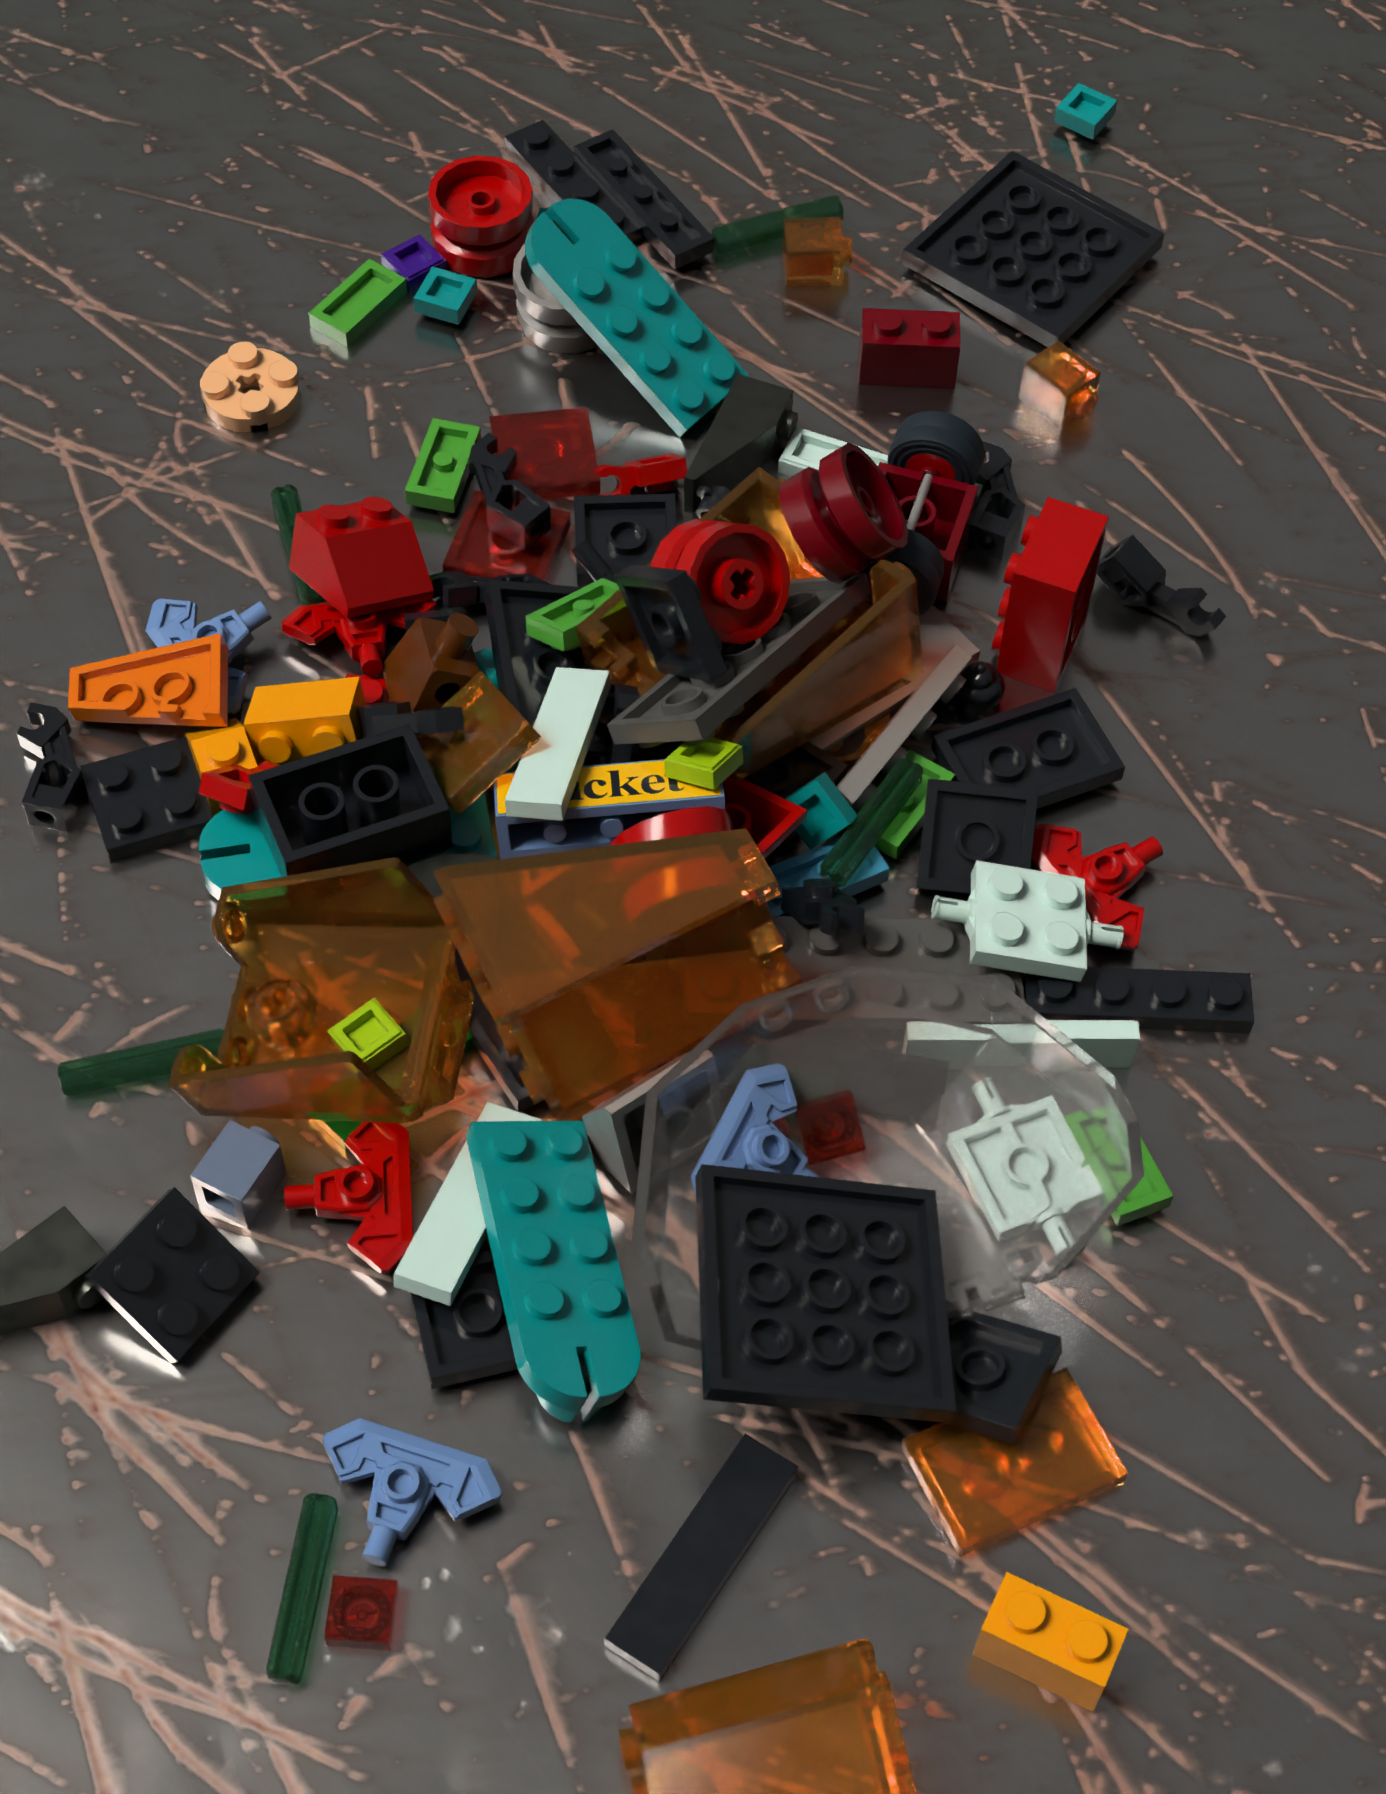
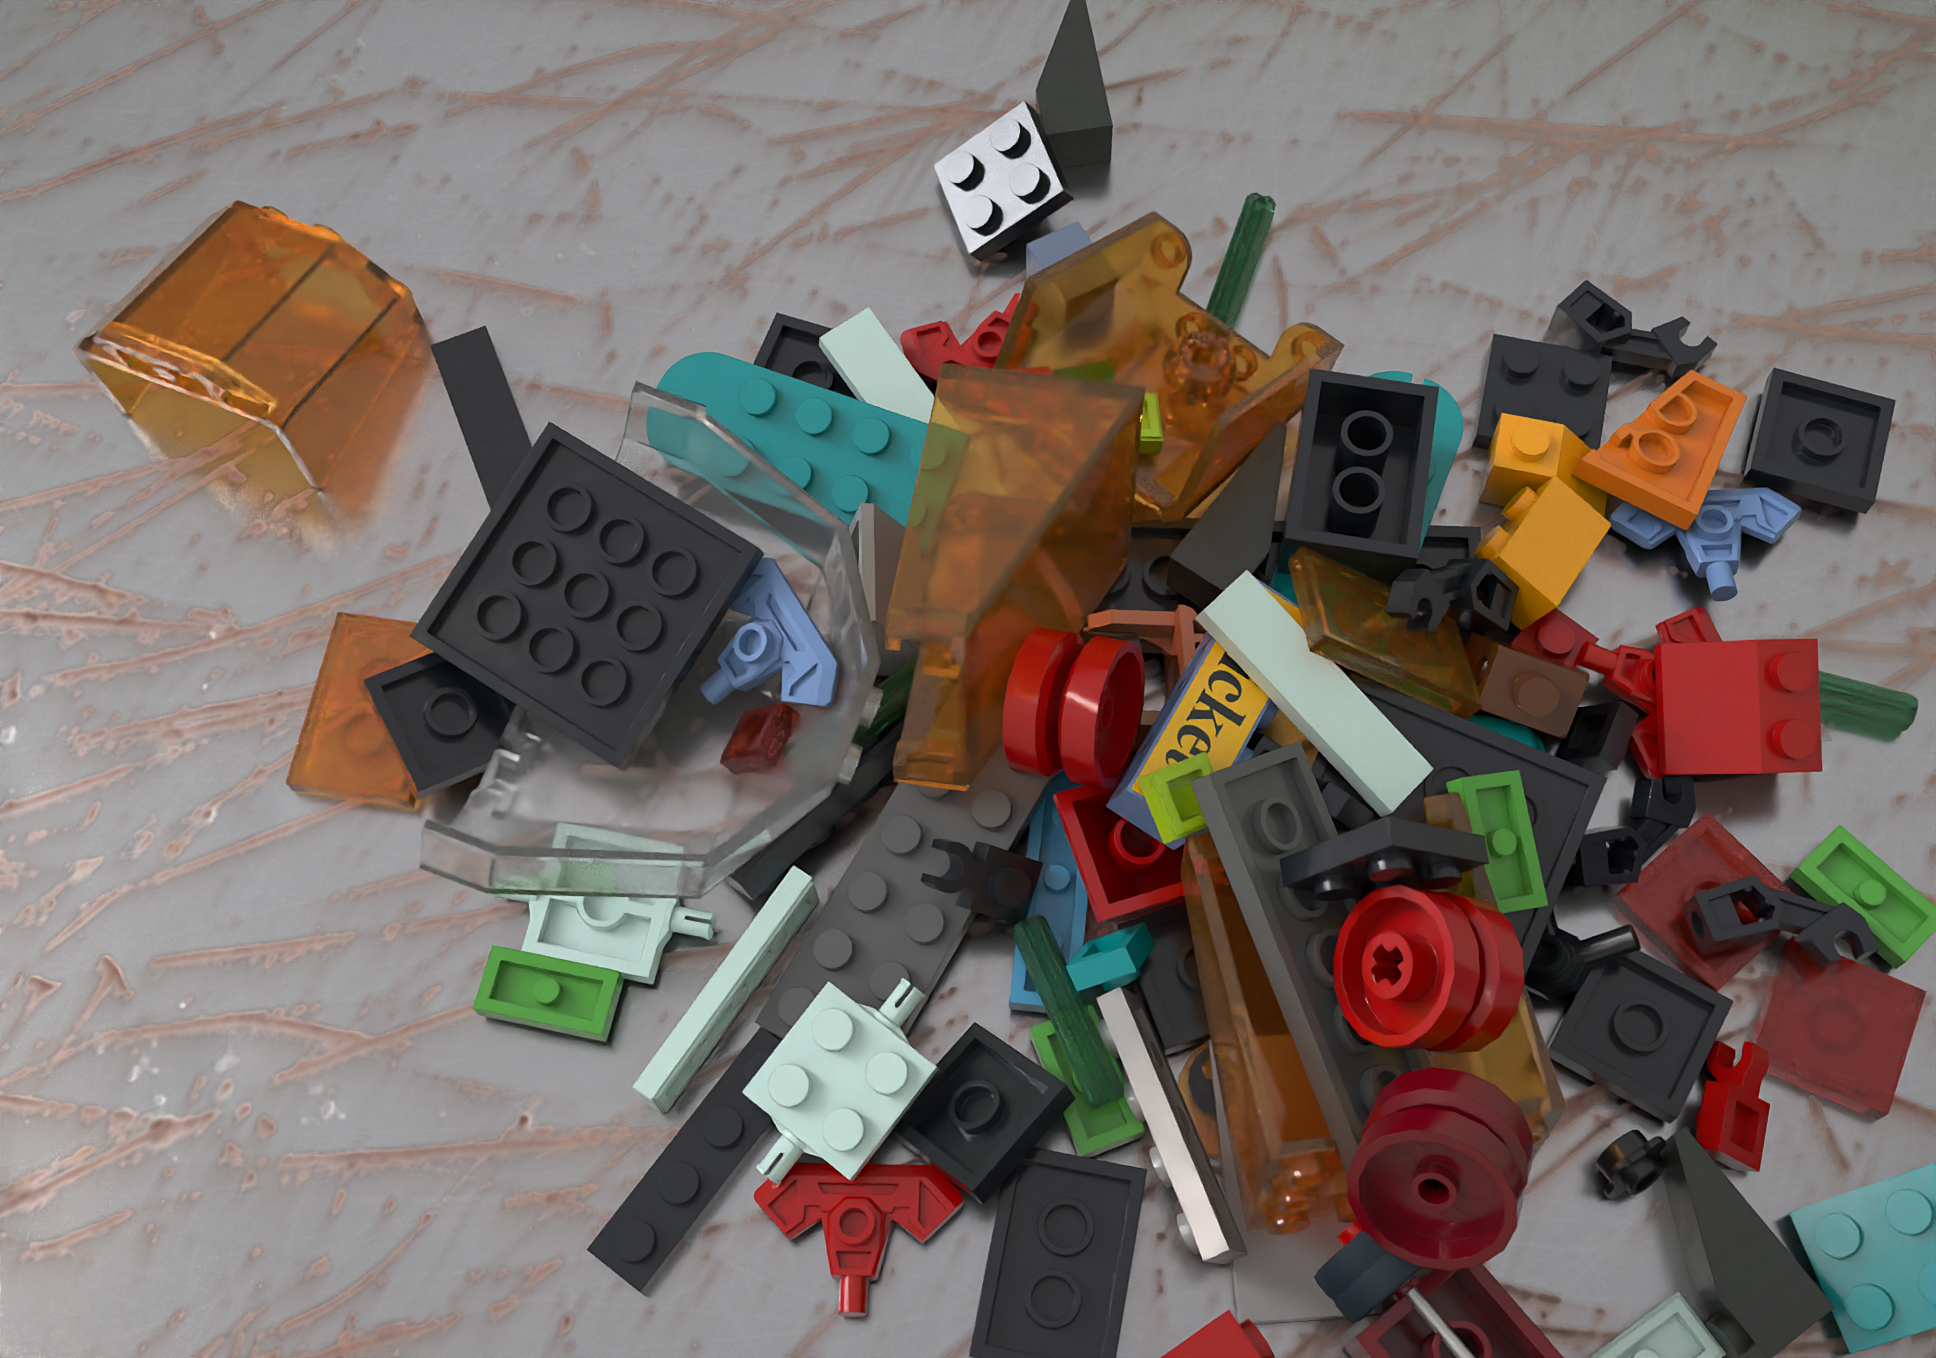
camera: 130 degrees right, 10 degrees up
red plate [199,761,279,814] -> none
clear green axle [265,1493,338,1685] -> none
medium blue piece [322,1418,502,1566] -> none
clear red tile [324,1575,399,1651] -> none
black plate [954,661,1005,714] -> none
light orange brick [973,1572,1129,1712] -> none
none -> black plate [1743,368,1896,514]

